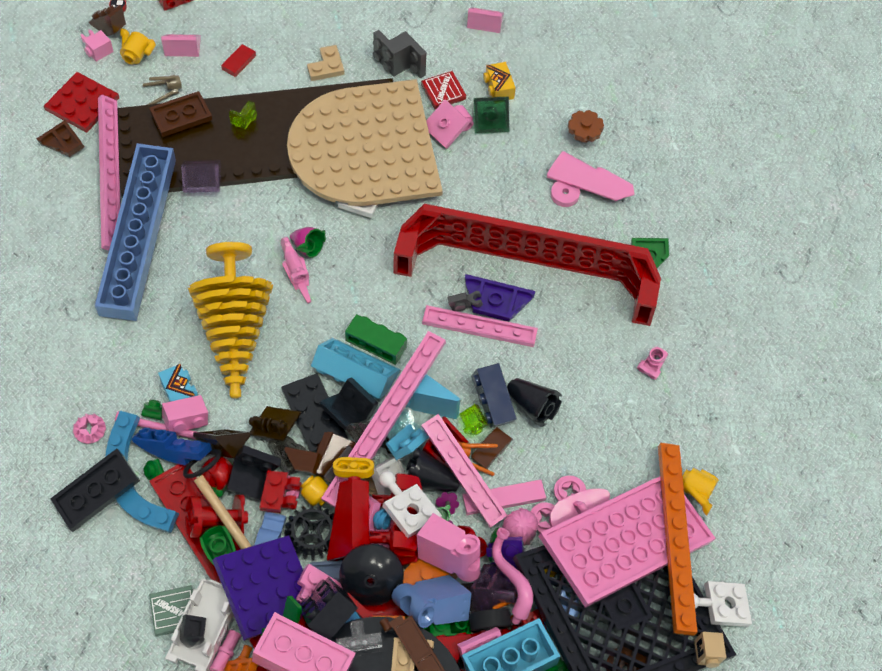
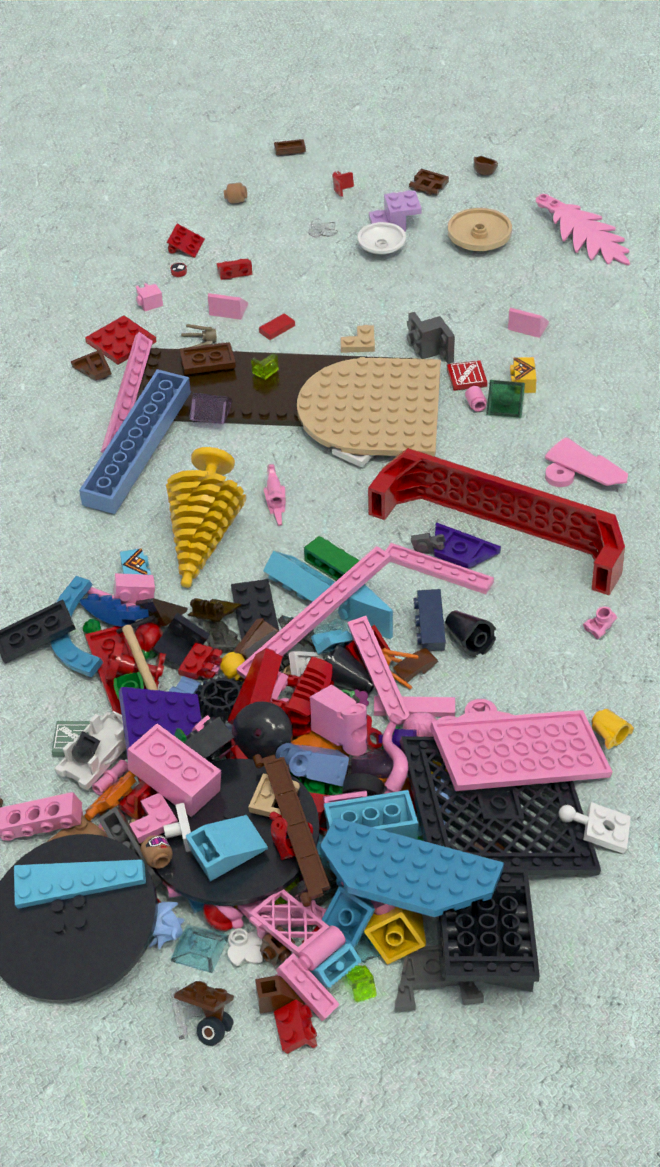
camera: 20 degrees right, 15 degrees down
bright pink gear [73,413,106,444] -> none
reddish brown slope [89,5,126,36] -> none
yellow piece [120,28,156,64] -> none
green plate [141,400,162,420] -> none
reddish brown tile [284,447,321,474] -> none
green hat [290,227,326,258] -> none
black bracket [319,377,379,430] -> none
yellow plate [333,457,375,479] -> none
clear tile [336,620,382,651] -> none
dark azure plate [373,509,391,530] -> none
white plate [379,471,442,538] -> none
bright pink plate [426,100,470,149] -> none
clear neon green bracket [459,404,488,436] -> none
dark orange plant [568,110,604,143] -> none
green plate [631,238,669,268] -> none
orange plate [658,443,697,636] -> none
tan brick [694,632,727,668] -> none

